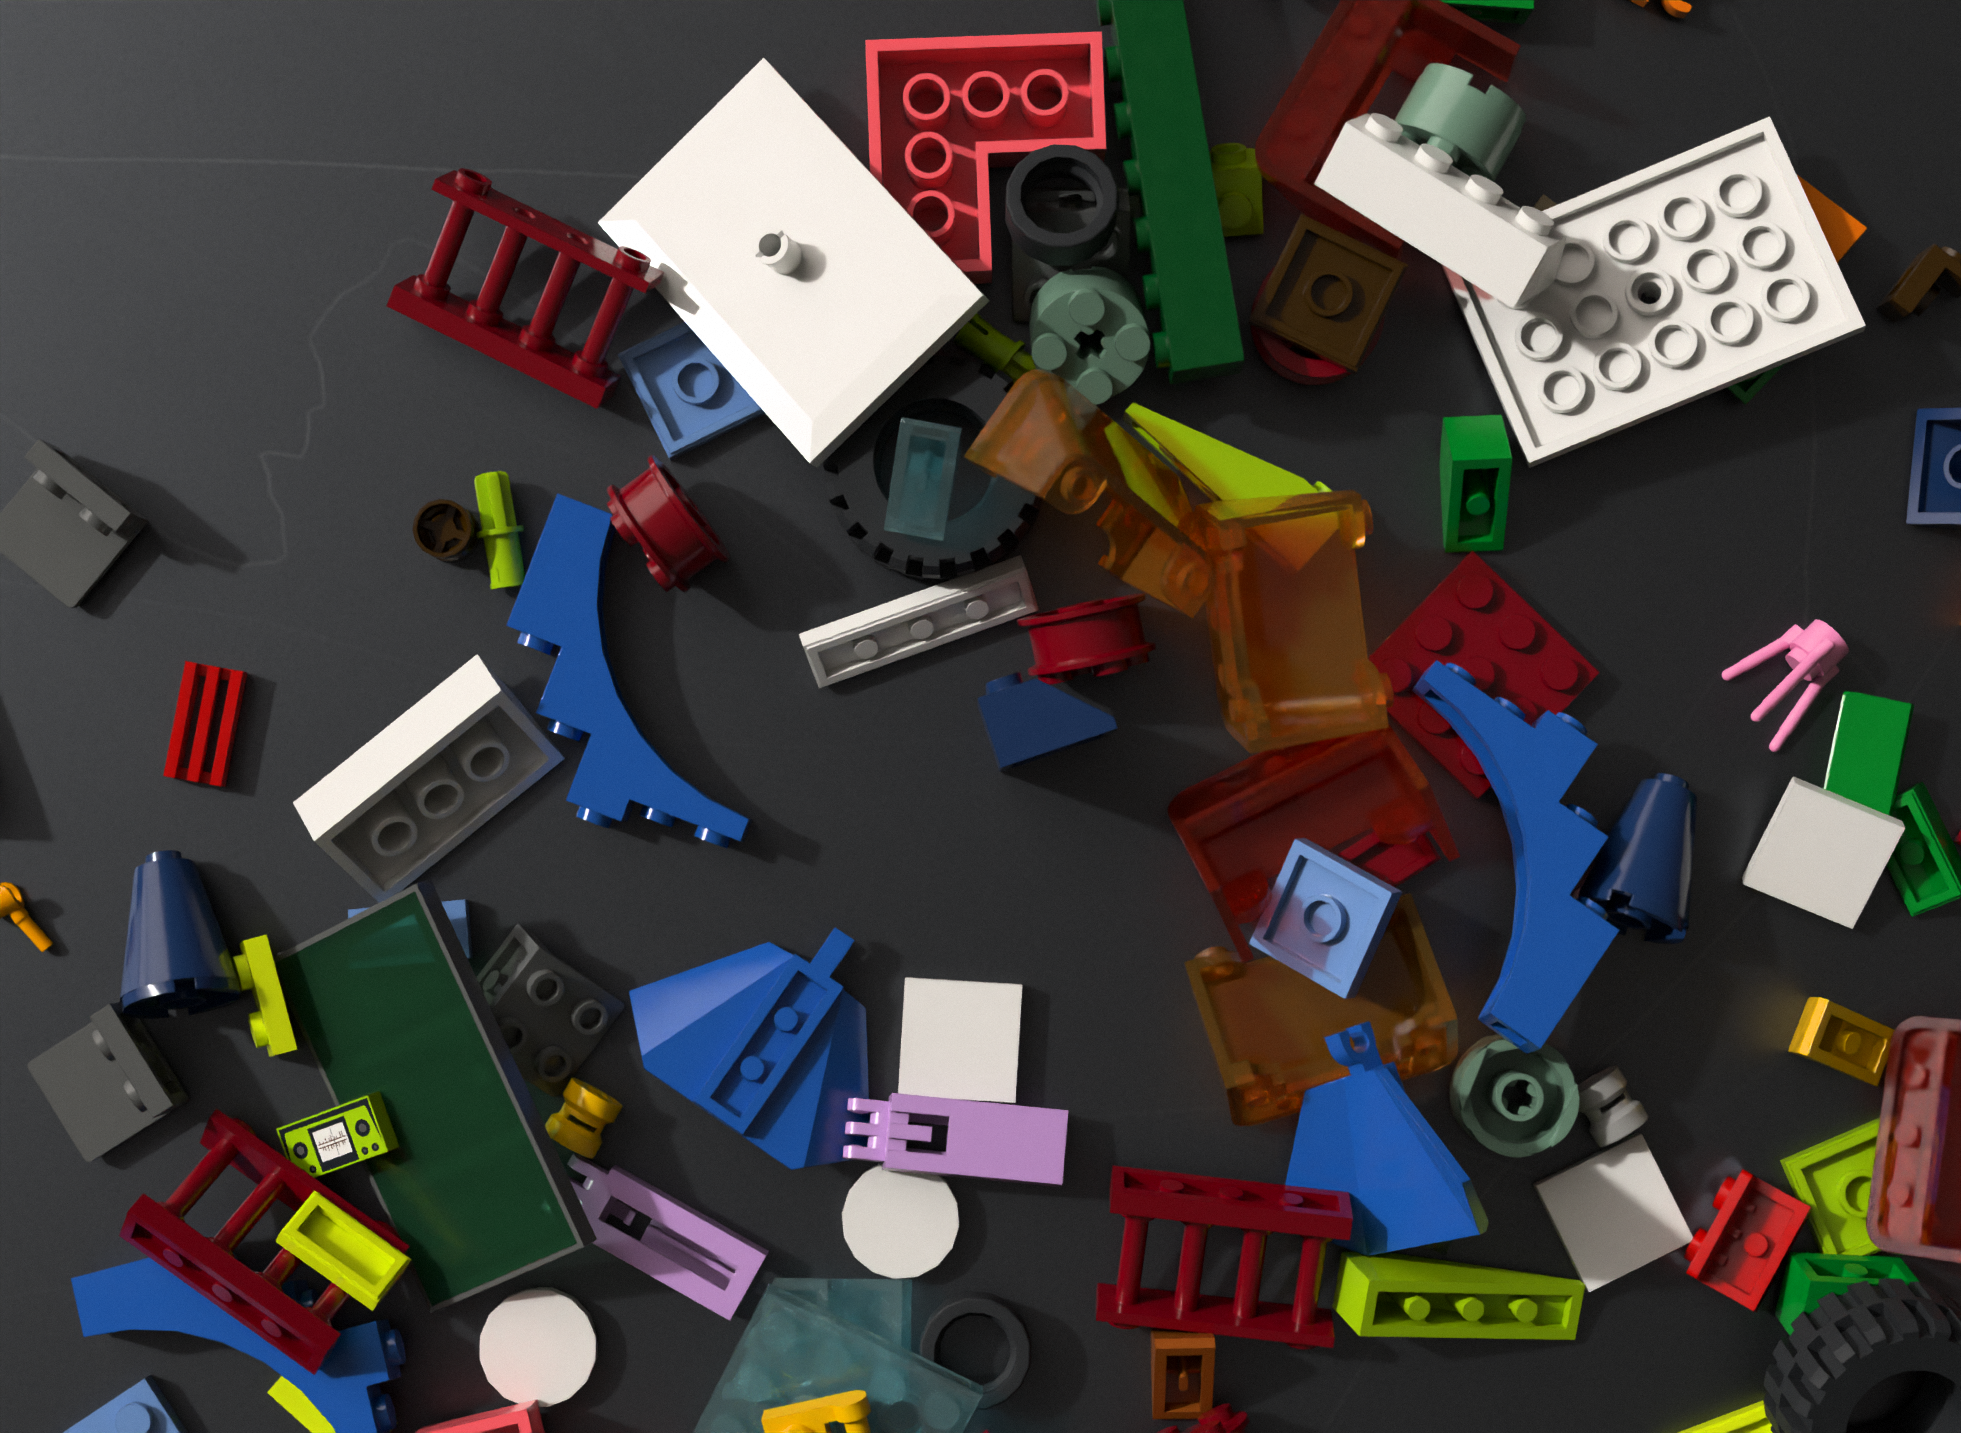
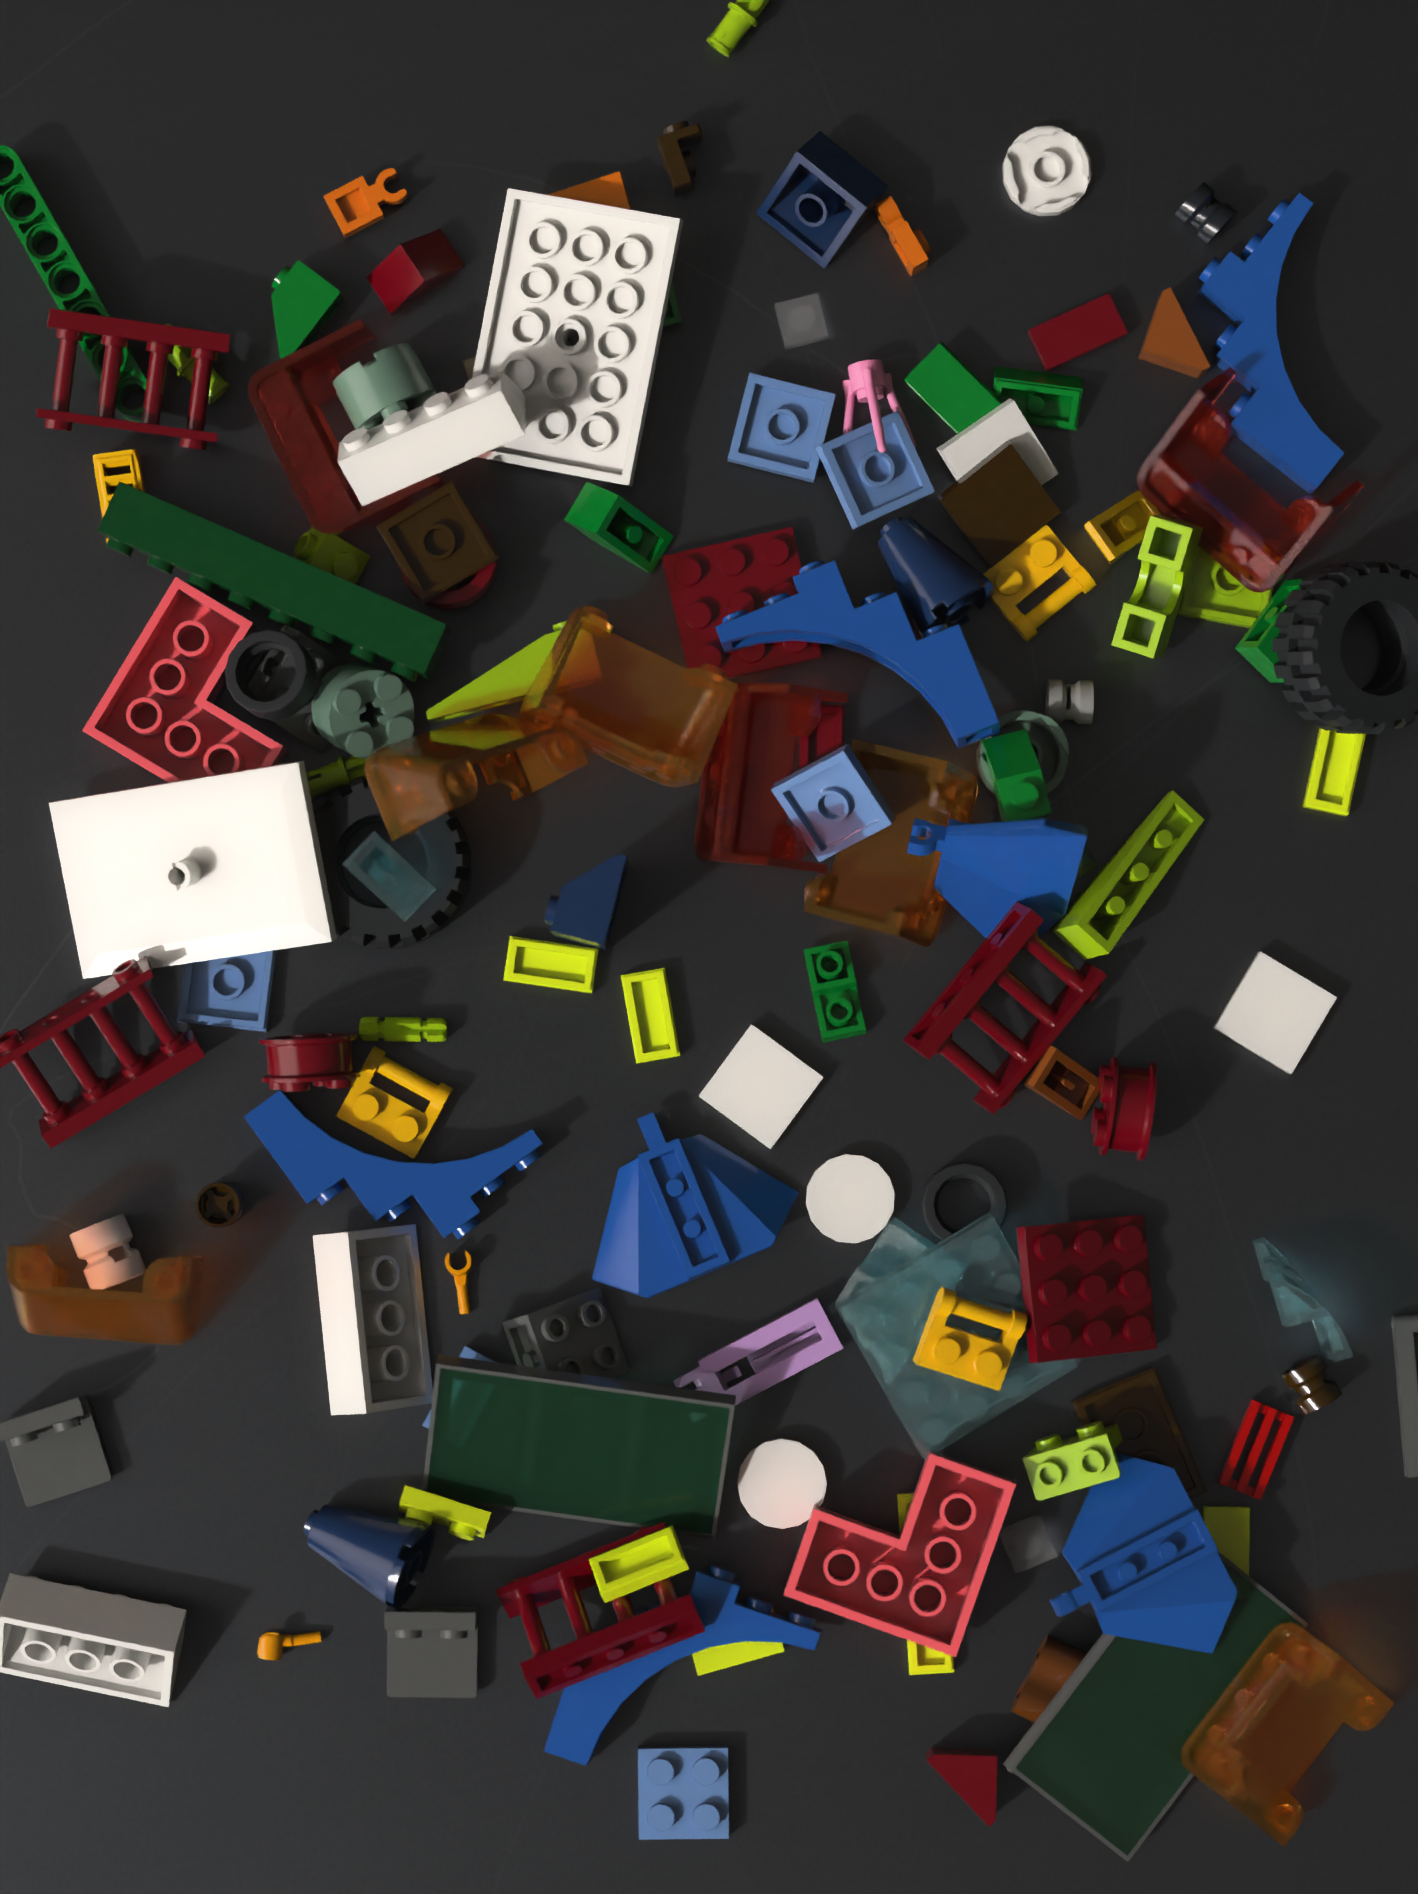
camera: 60 degrees left, 0 degrees up
red tile [163,661,247,787] -> none
tile [276,1091,400,1178] -> none
lime axle [474,471,525,590] -> none
yellow wheel [545,1078,623,1159] -> none
white tile [799,555,1039,688] -> none
lavender hinge [842,1093,1068,1187] -> none
dark red wheel [1017,593,1156,685] -> none
white tile [1533,1132,1693,1292] -> none
red bracket [1684,1169,1813,1313] -> none
none -> clear orange windscreen [6,1243,204,1345]
none -> wheel [69,1214,147,1294]
none -> yellow plate [336,1046,453,1159]
none -> lime axle [359,1017,447,1042]
none -> dark red slope [366,229,465,316]
none -> light orange hand [445,1250,473,1314]
none -> neon yellow tile [503,936,599,994]
none -> neon yellow tile [621,968,680,1064]
none -> medium blue plate [727,373,836,483]
none -> clear plate [774,293,828,349]
none -> green slope [803,940,866,1043]
none -> medium blue plate [816,411,935,529]
none -> dark brown tile [937,441,1061,568]
none -> green slope [982,729,1052,822]
none -> yellow plate [983,524,1096,642]
none -> lime arch [1111,514,1203,659]

